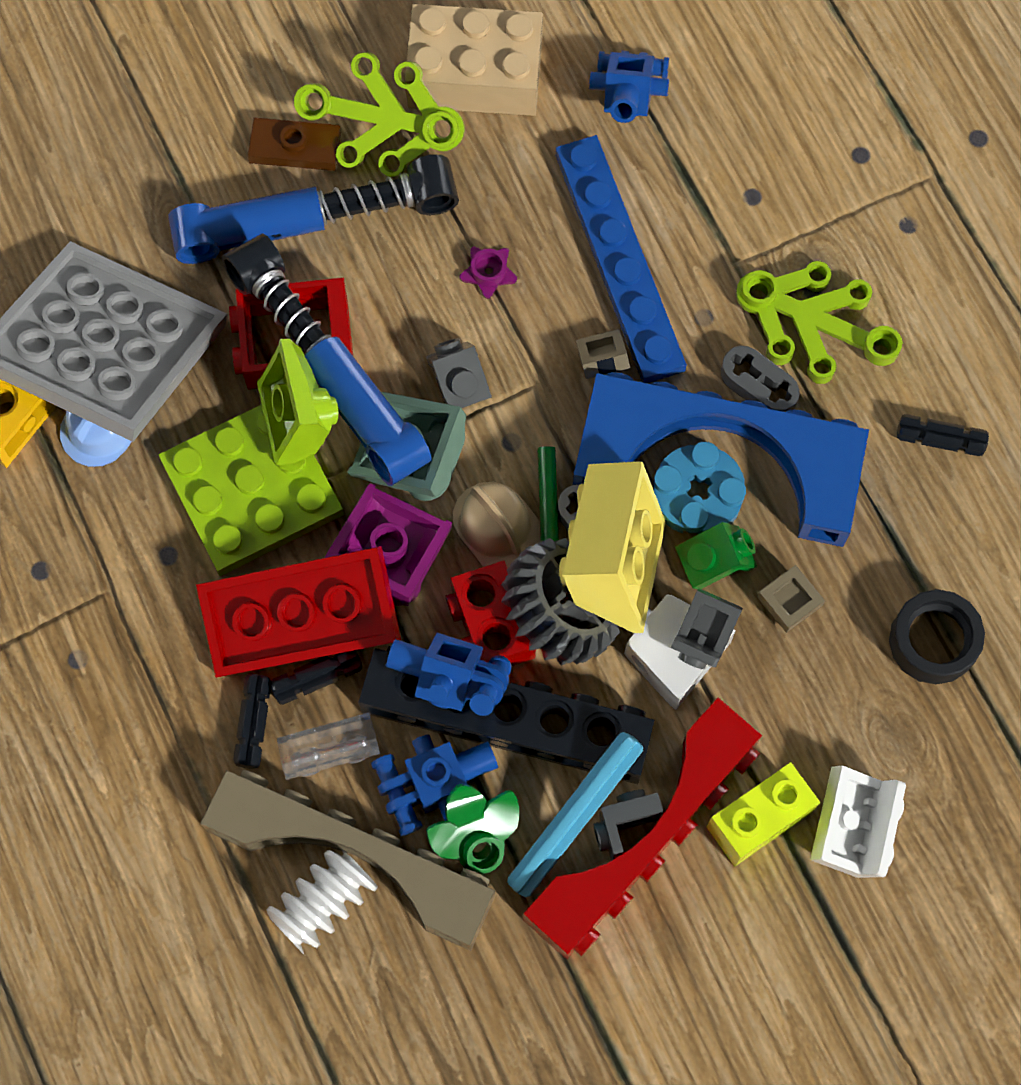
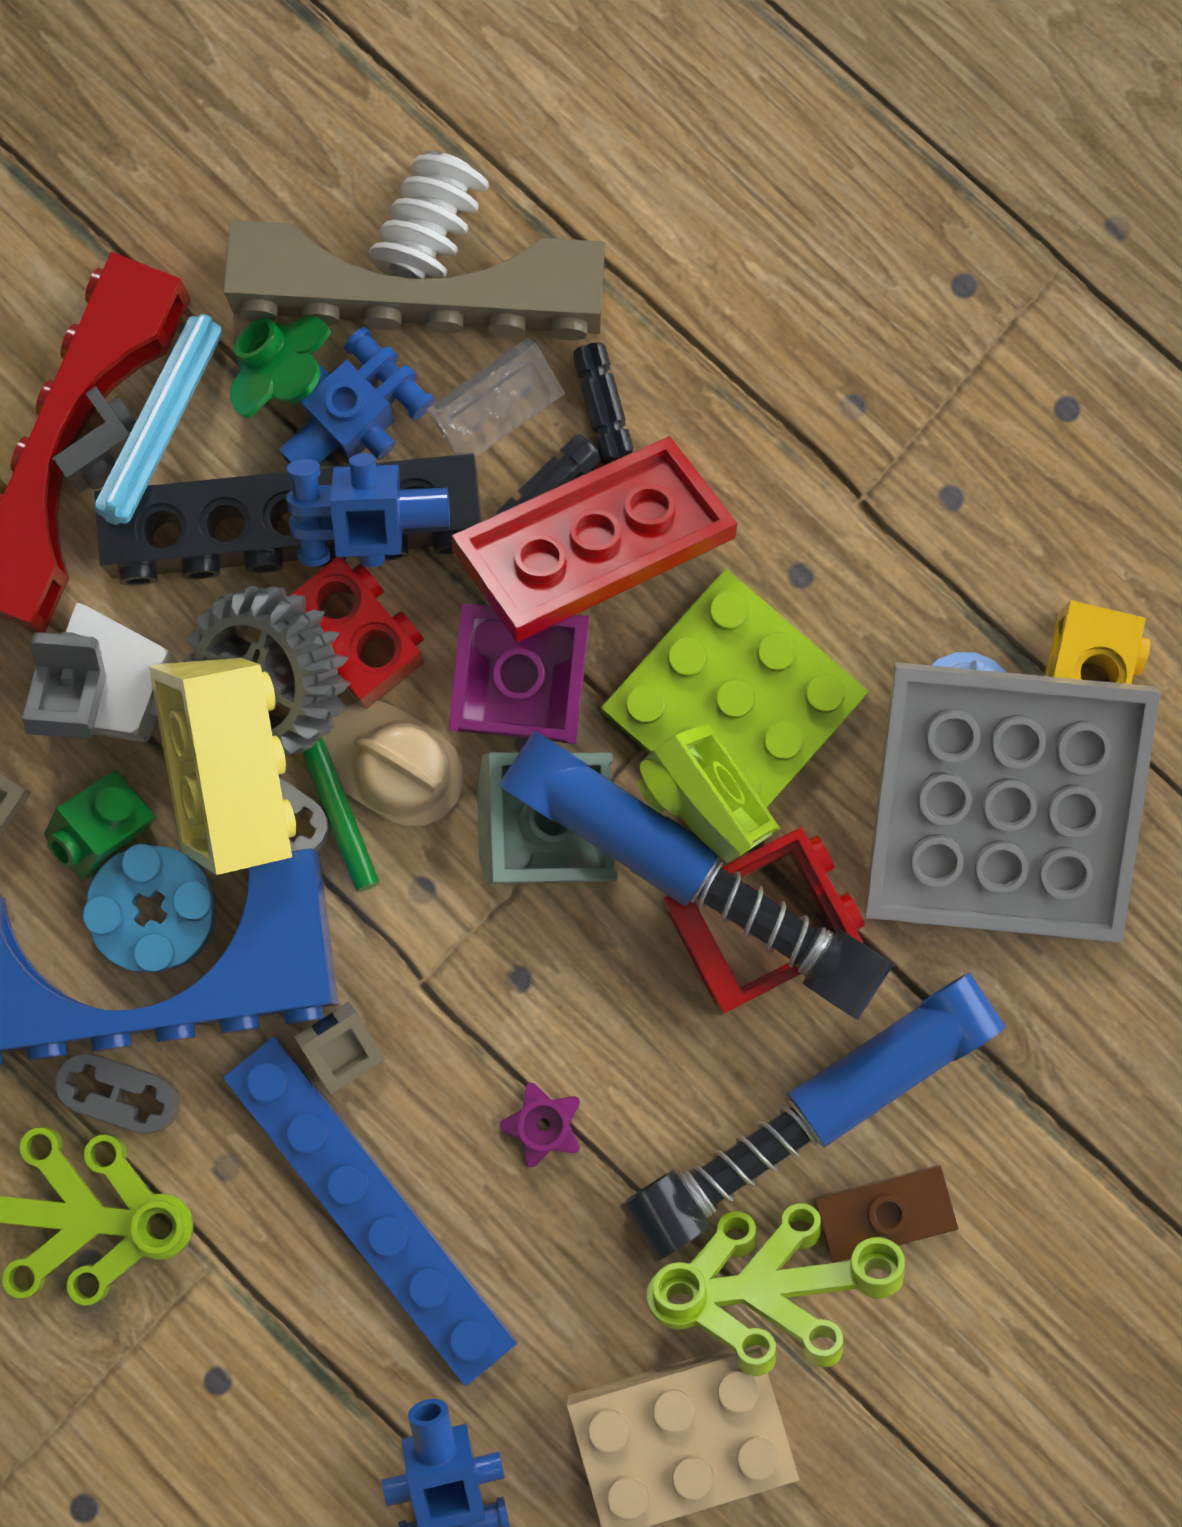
camera: 160 degrees right, 10 degrees up
dark grey bracket [426,338,492,408] -> none

